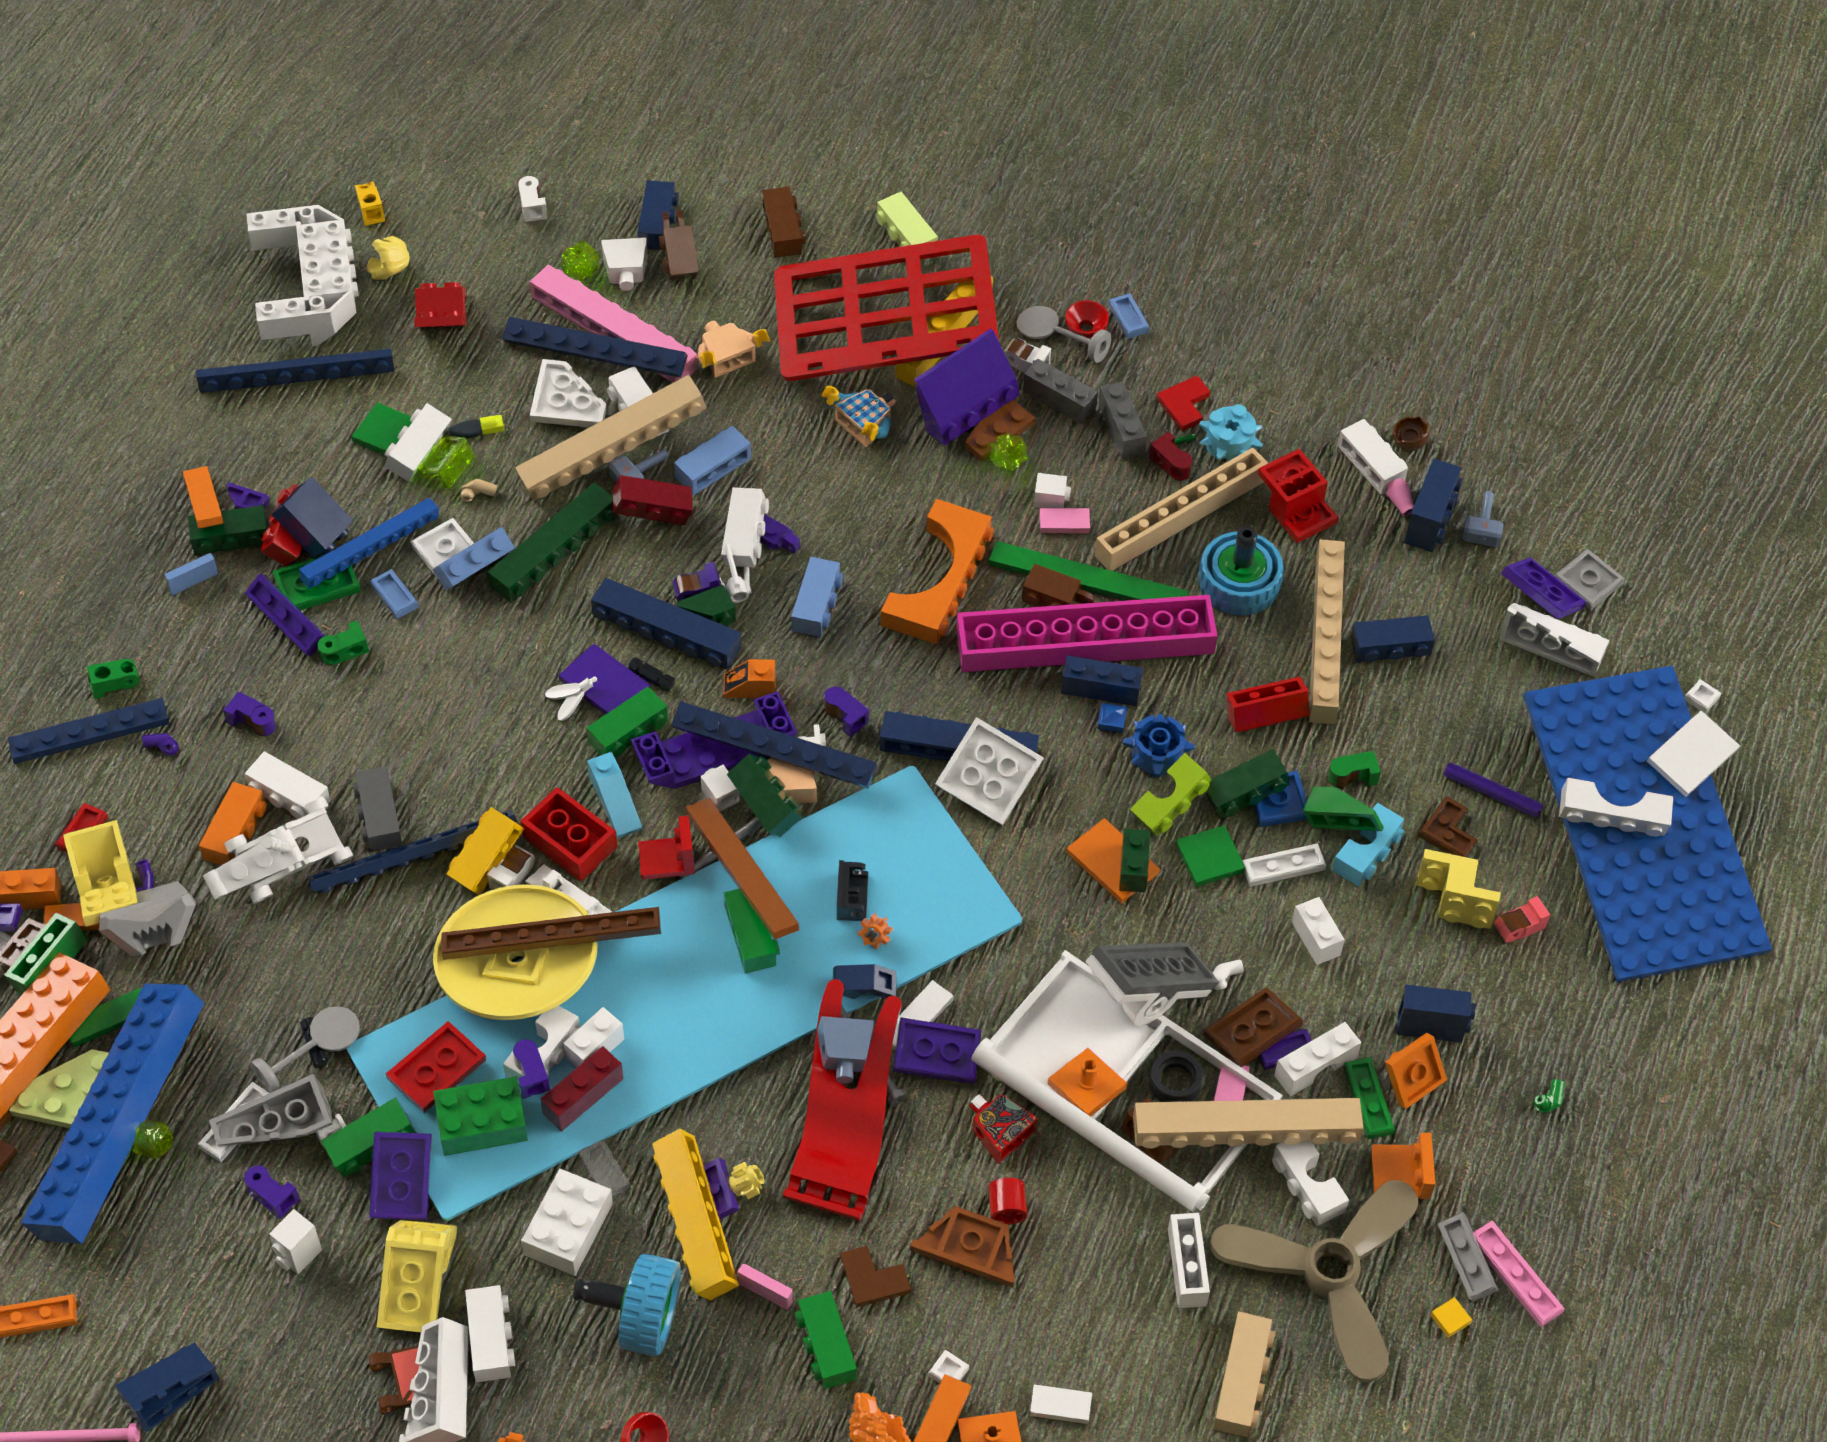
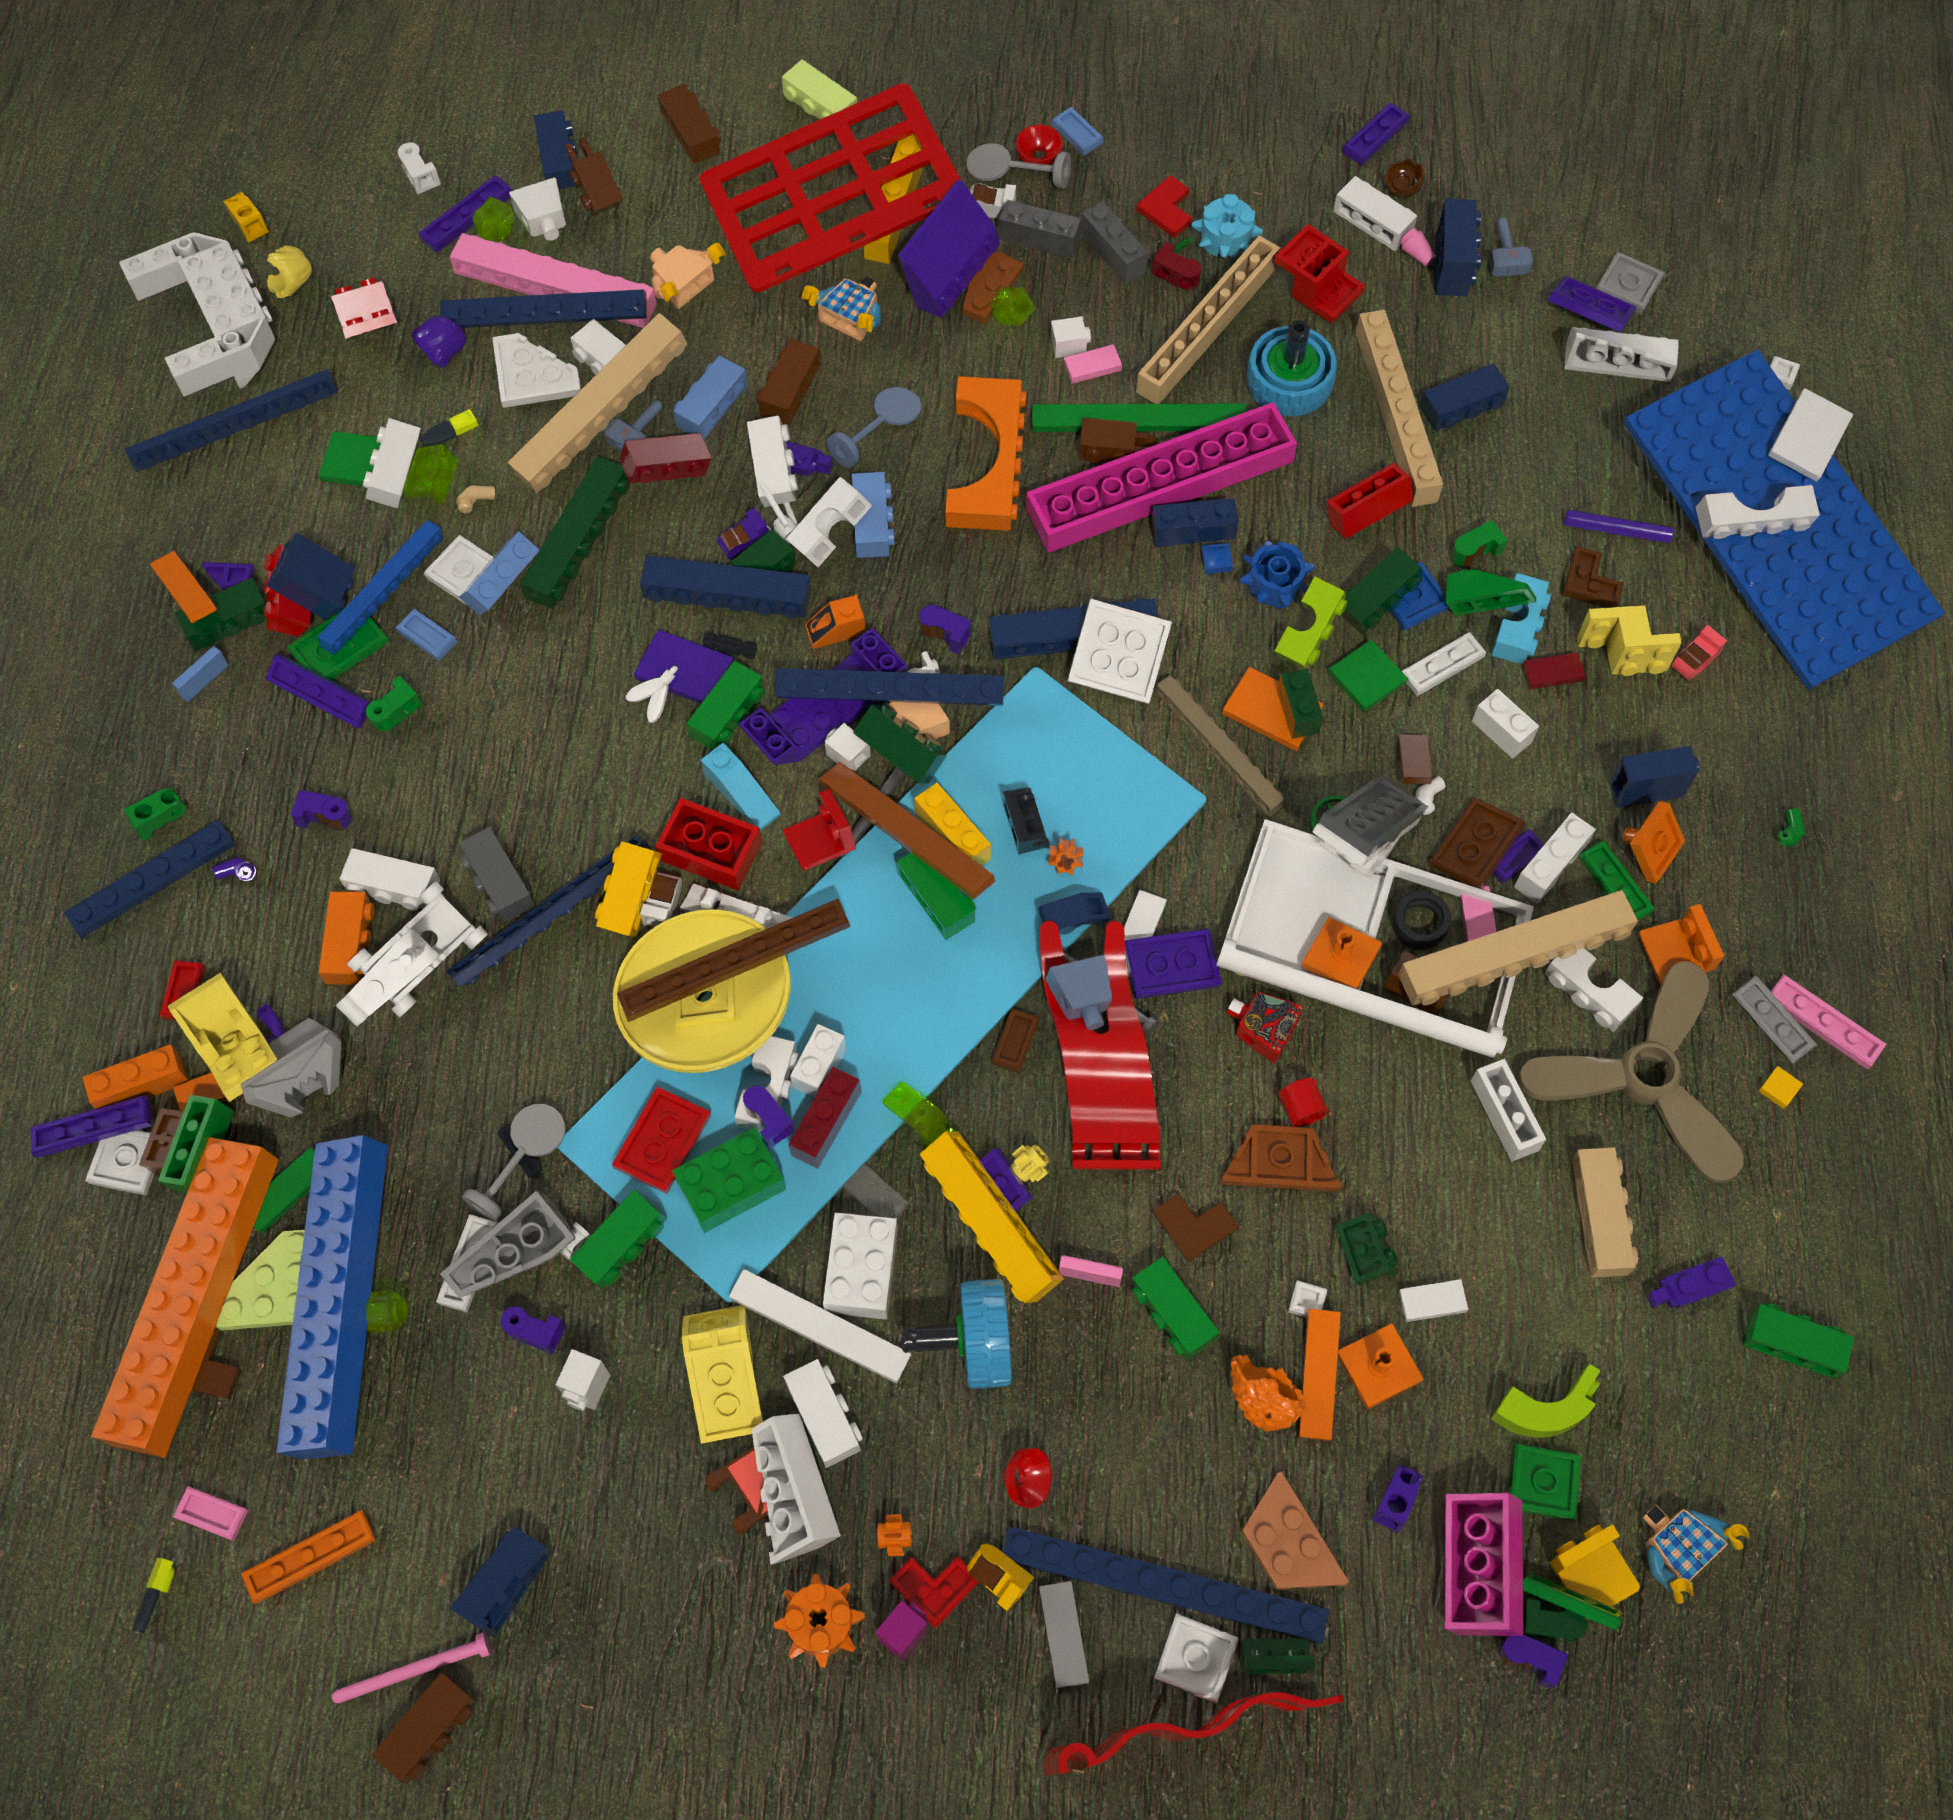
camera: 15 degrees left, 10 degrees up
dark purple tile [369,1132,432,1220] -> none
none -> dark purple hair [411,316,466,368]
none -> dark purple tile [418,175,513,253]
none -> white tile [729,1269,911,1384]
none -> reddish brown brick [757,338,821,425]
none -> white arch [786,477,872,567]
none -> sand blue piece [827,387,922,468]
none -> clear neon green bracket [882,1082,952,1148]
none -> yellow brick [914,783,991,866]
none -> reddish brown tile [992,1008,1040,1074]
none -> dark tan piece [1156,675,1285,817]
none -> dark green bracket [1335,1212,1399,1285]
none -> dark purple tile [1342,102,1410,166]
none -> reddish brown tile [1397,735,1433,784]
none -> dark red tile [1522,652,1586,690]

